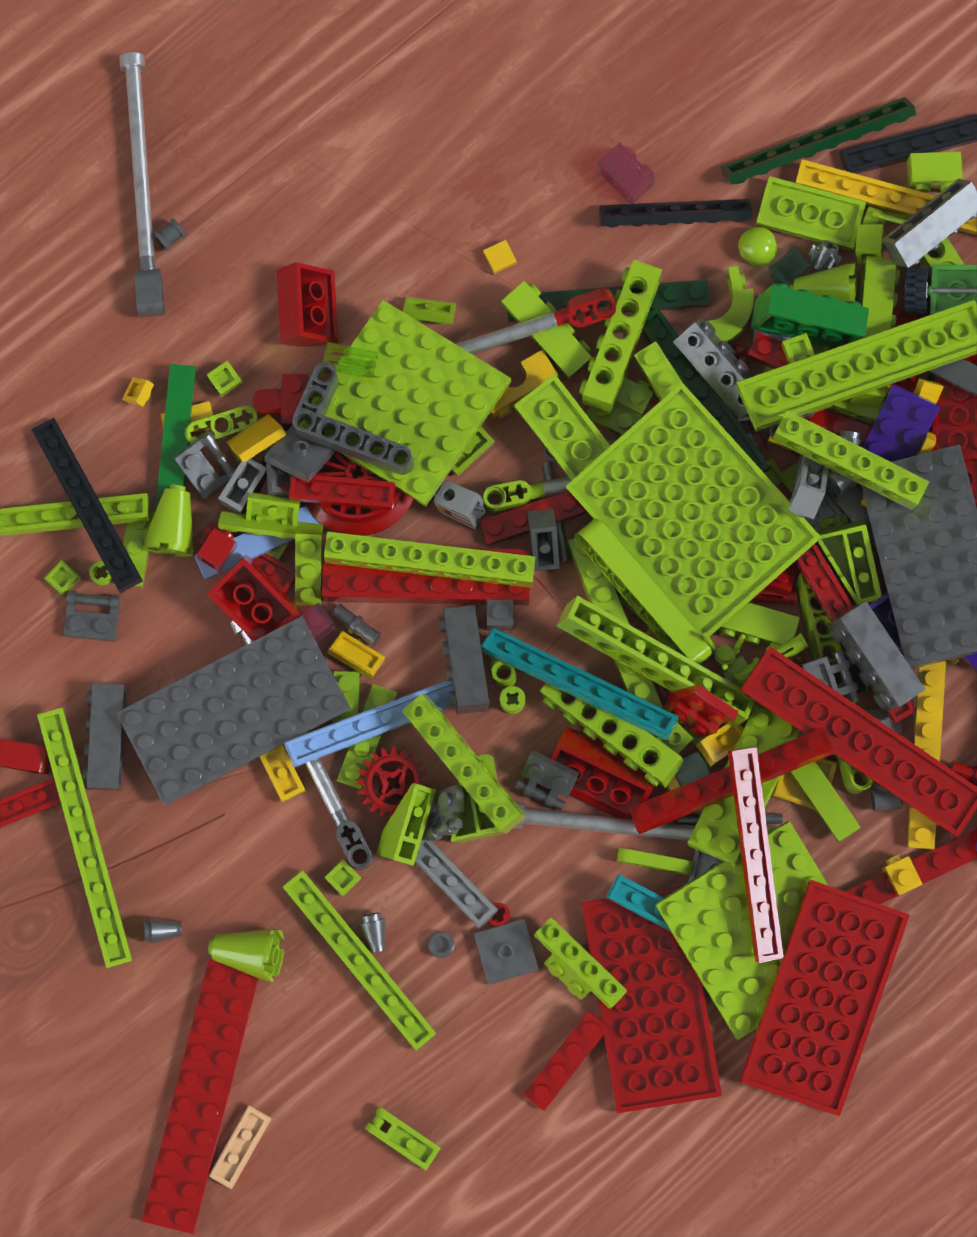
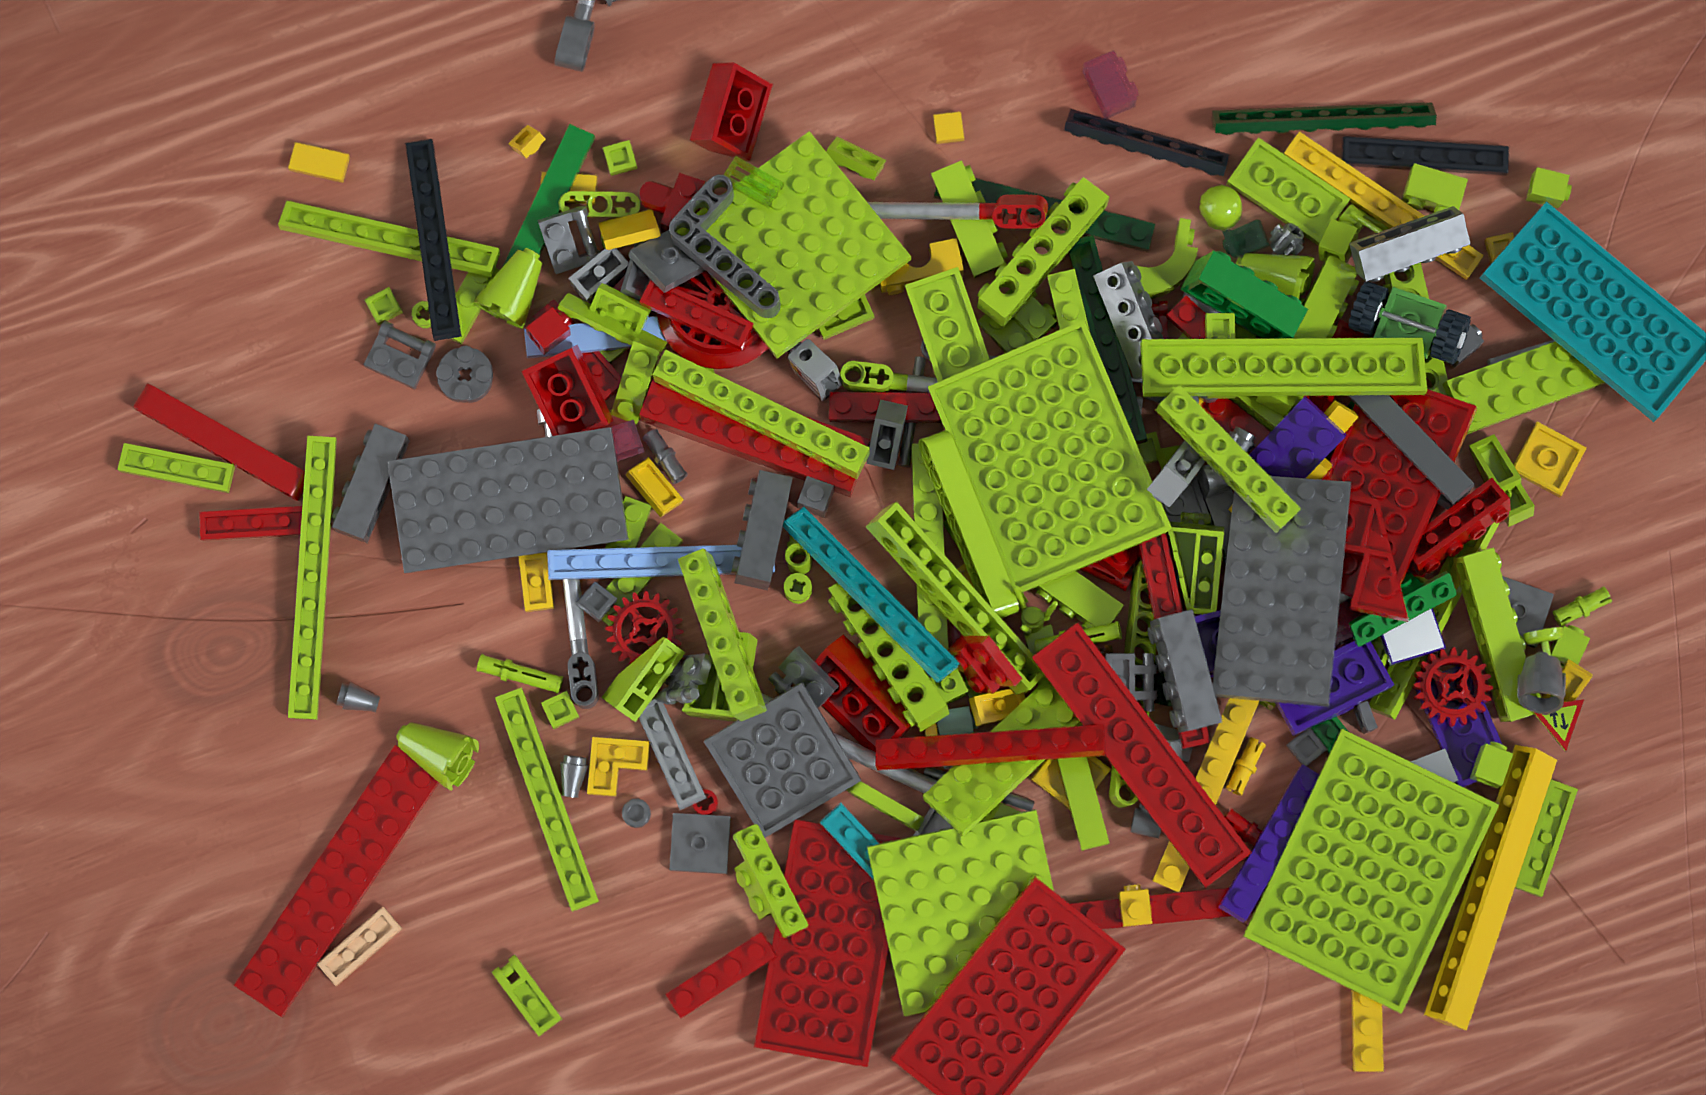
camera: 20 degrees right, 0 degrees up
plate [728,747,784,963] -> none
none -> flat silver plate [436,346,493,403]
none -> lime pin [476,654,564,694]
none -> flat silver tile [577,582,617,622]
none -> yellow plate [587,737,650,797]
none -> flat silver plate [704,682,861,838]
none -> yellow pin [1225,737,1266,796]

